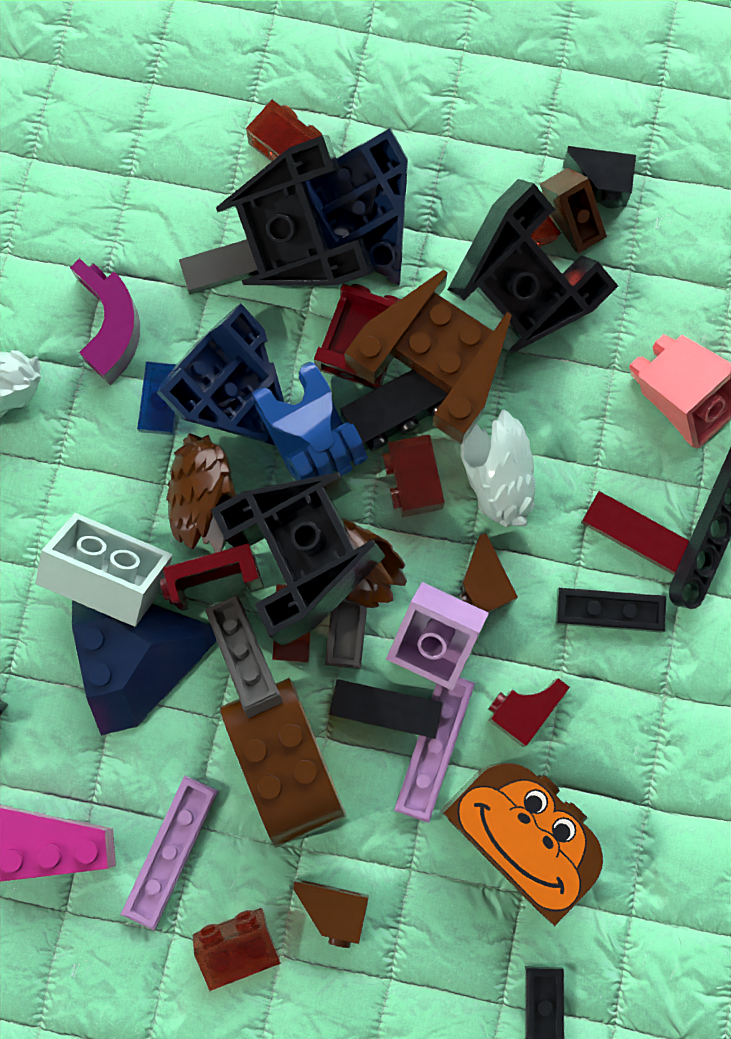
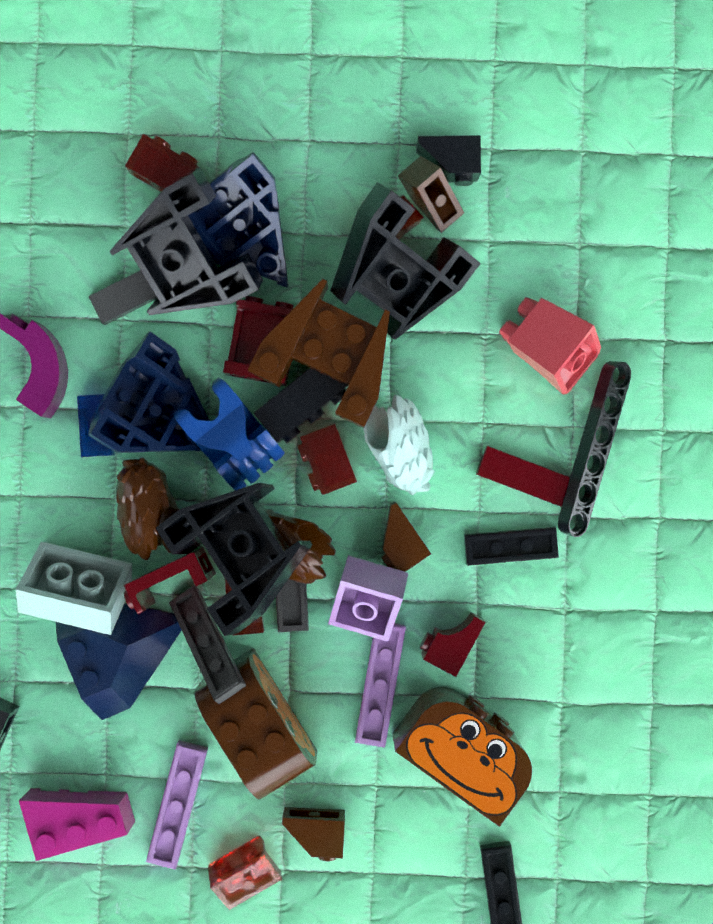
camera: 10 degrees left, 10 degrees up
black tile [329,679,444,739] -> none

